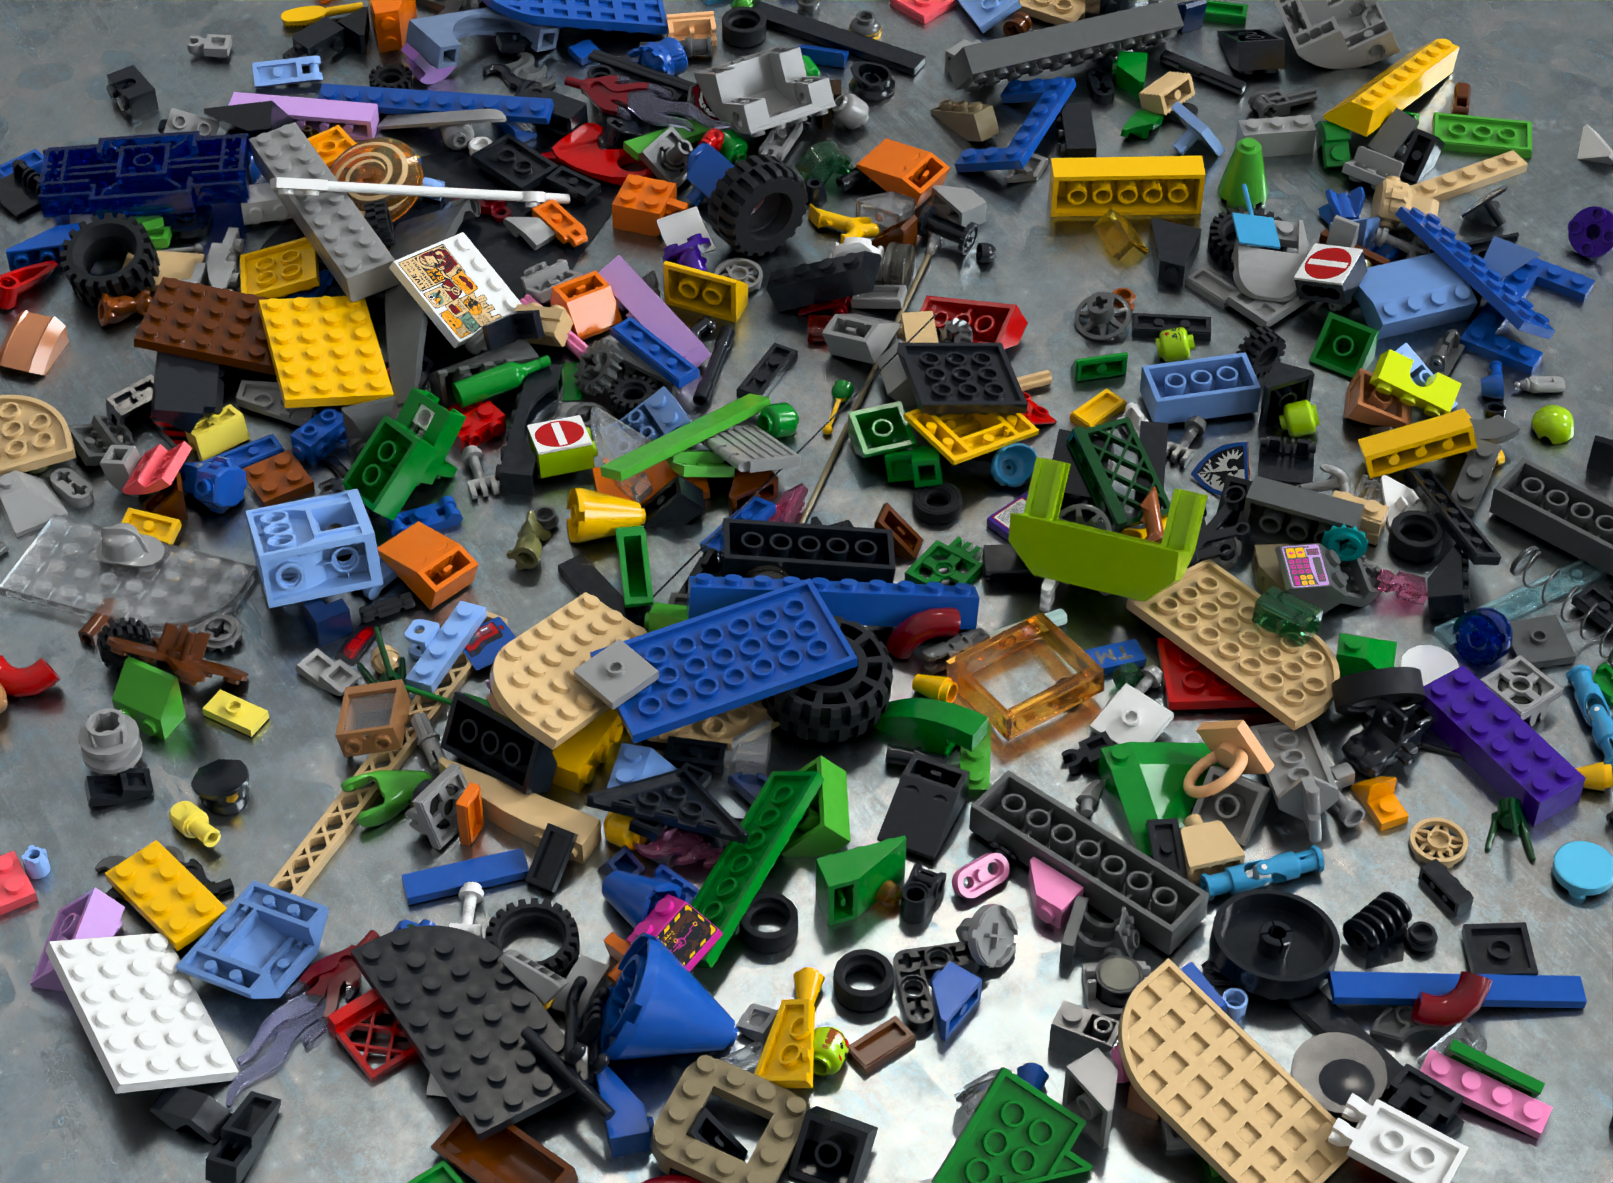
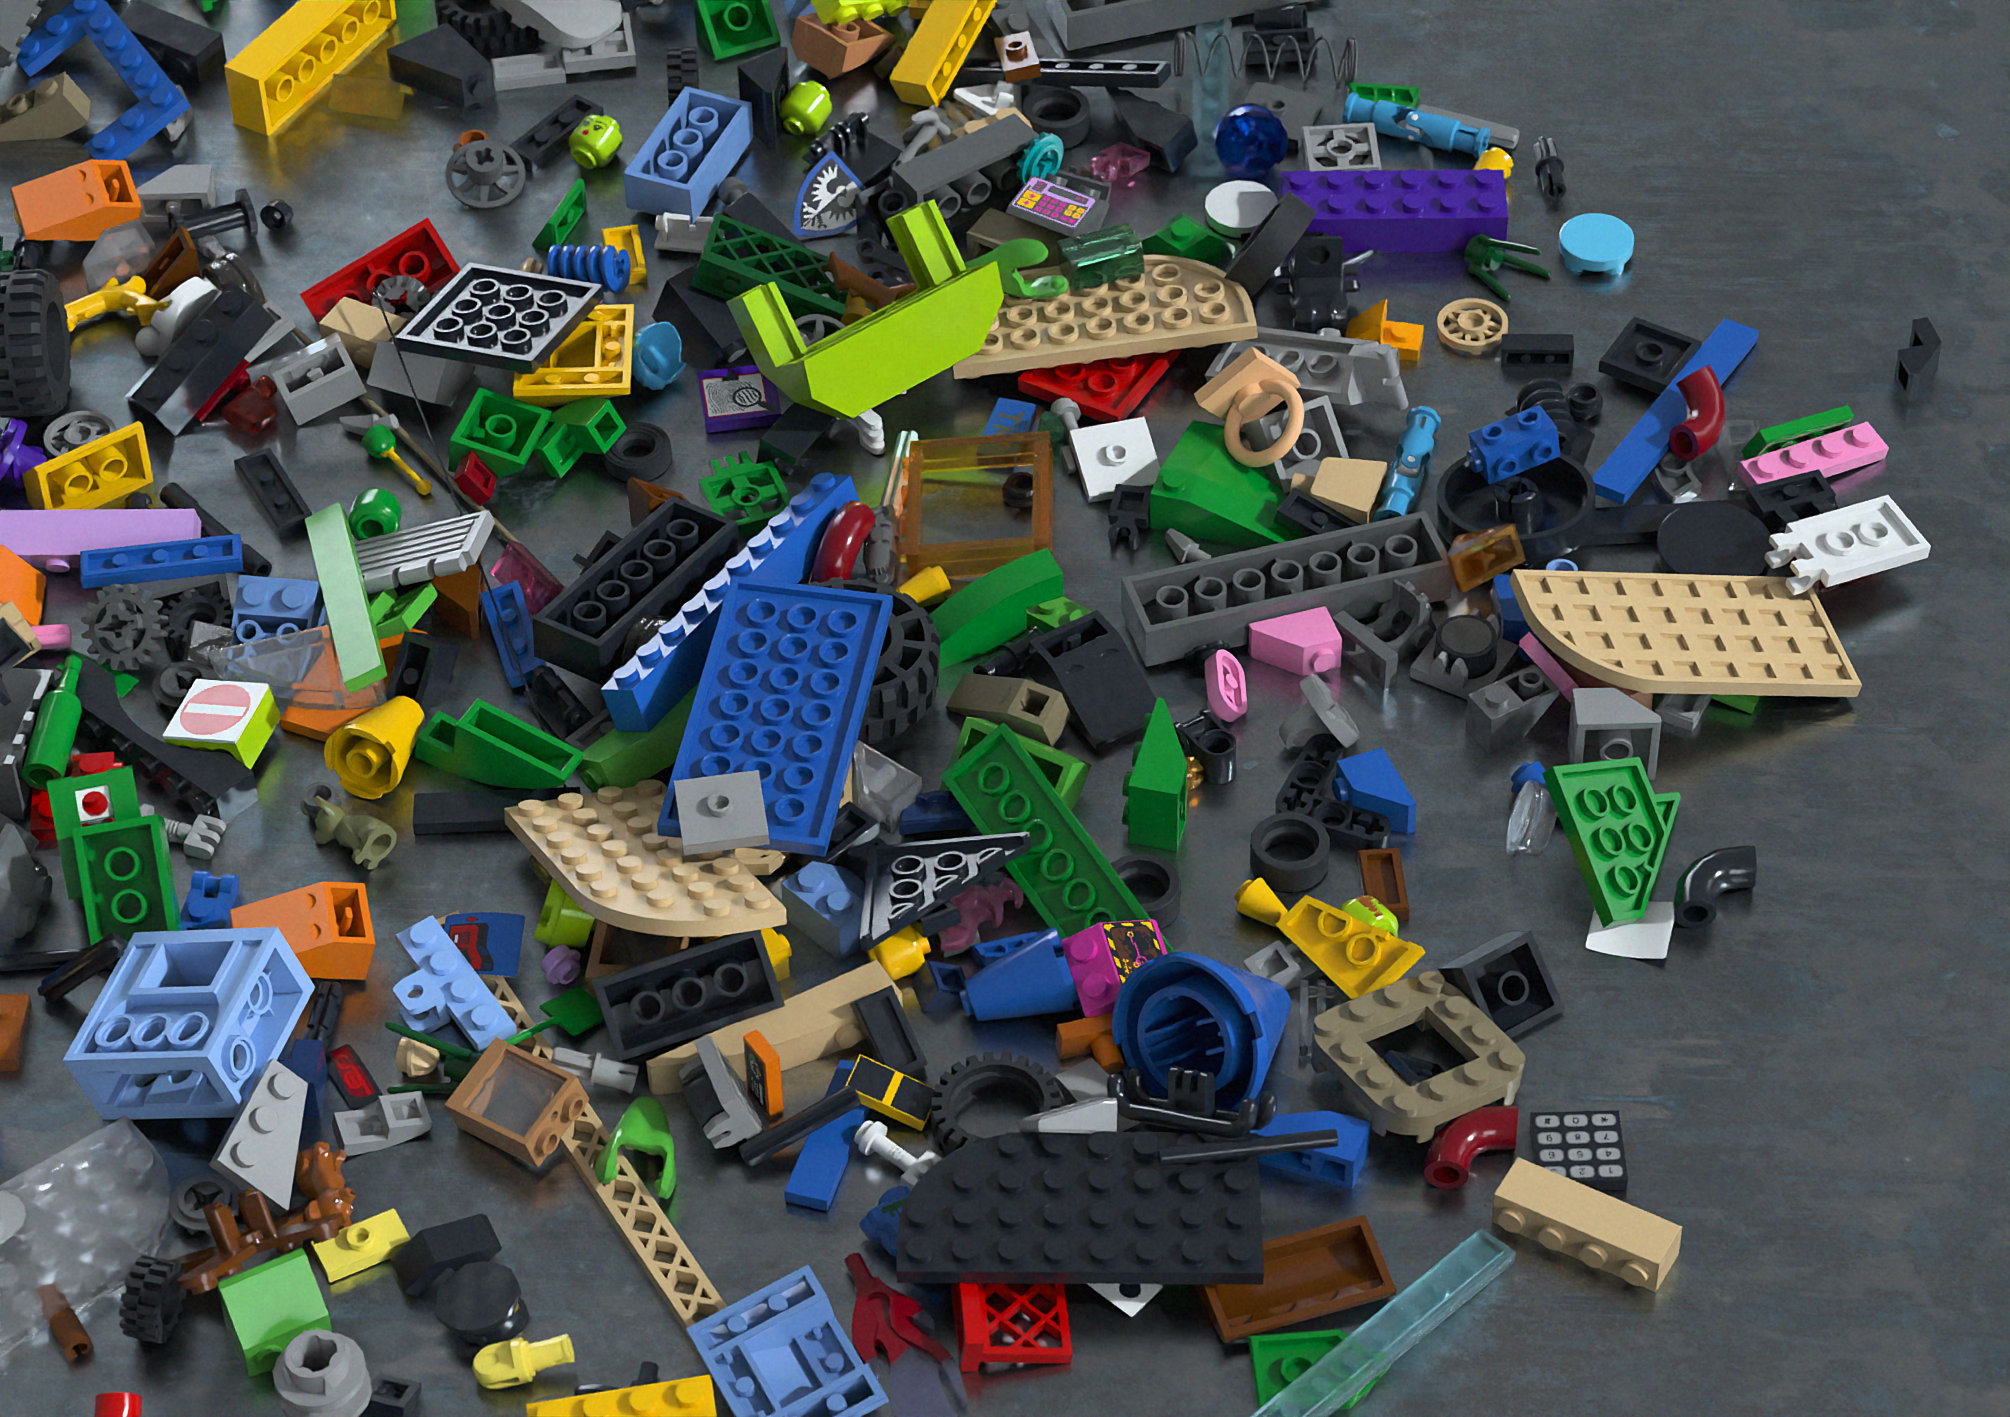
camera: 55 degrees left, 0 degrees up
none -> clear smoke tile [183,620,234,669]
none -> light grey wing [209,1058,308,1216]
none -> dark orange animal [294,1142,356,1230]
none -> light grey bar [339,414,398,436]
none -> black slope [390,1214,502,1297]
none -> dark red plate [453,450,498,506]
none -> blue piece [547,244,631,293]
none -> black axle [739,1085,861,1167]
none -> black tile [846,1054,934,1131]
none -> dark tan slope [946,673,1071,748]
none -> bright green animal [964,238,1069,299]
none -> reddish brown plate [994,31,1042,84]
none -> clear orange slope [1447,523,1526,593]
none -> blue brick [1466,404,1560,485]

